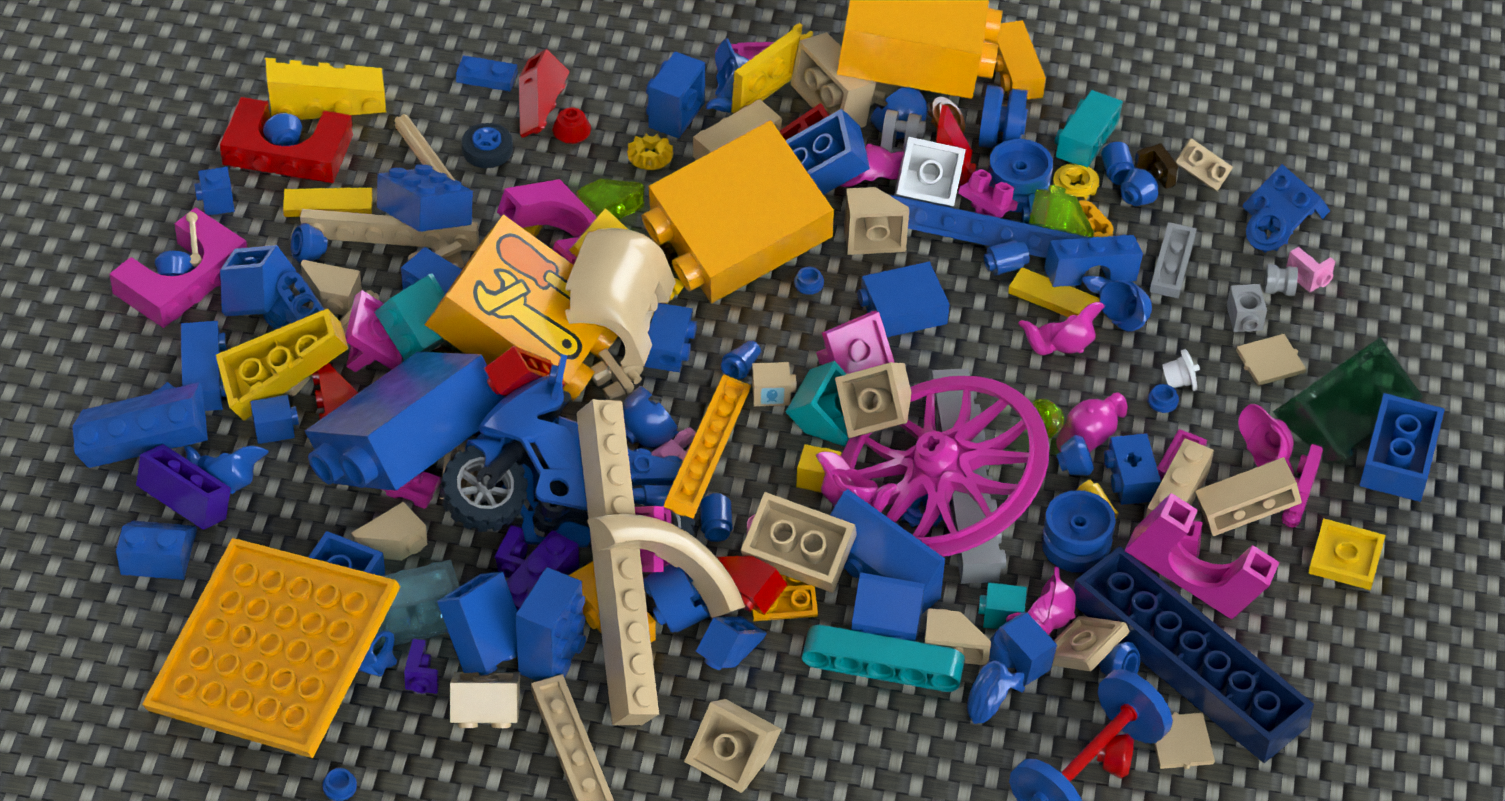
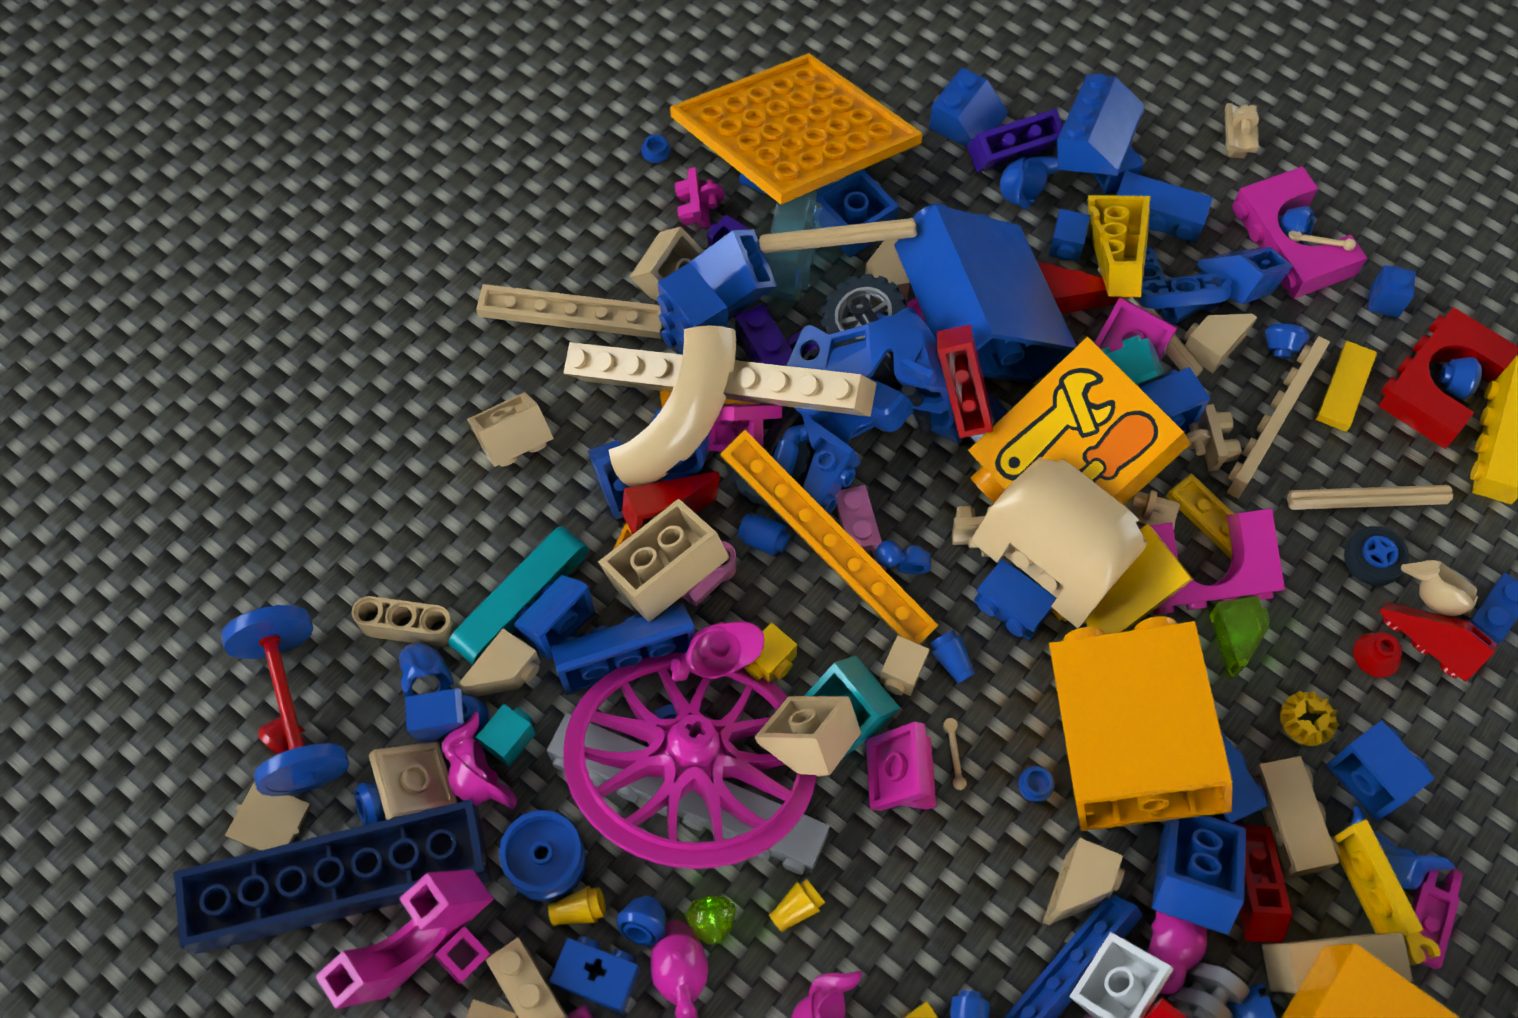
camera: 120 degrees right, 15 degrees up
blue piece [358,630,397,677] -> none
blue brick [377,165,473,232] -> none
blue cylinder [622,386,679,448] -> none
blue brick [857,262,949,337] -> none
none -> tan beam [352,596,456,646]
none -> dark pink hips [675,167,725,229]
none -> tan axle [759,218,917,253]
none -> yellow cone [769,879,825,933]
none -> blue plate [875,540,931,575]
none -> tan hinge [943,718,967,790]
none -> tan hips [1225,103,1259,158]
none -> tan piece [1401,560,1478,616]

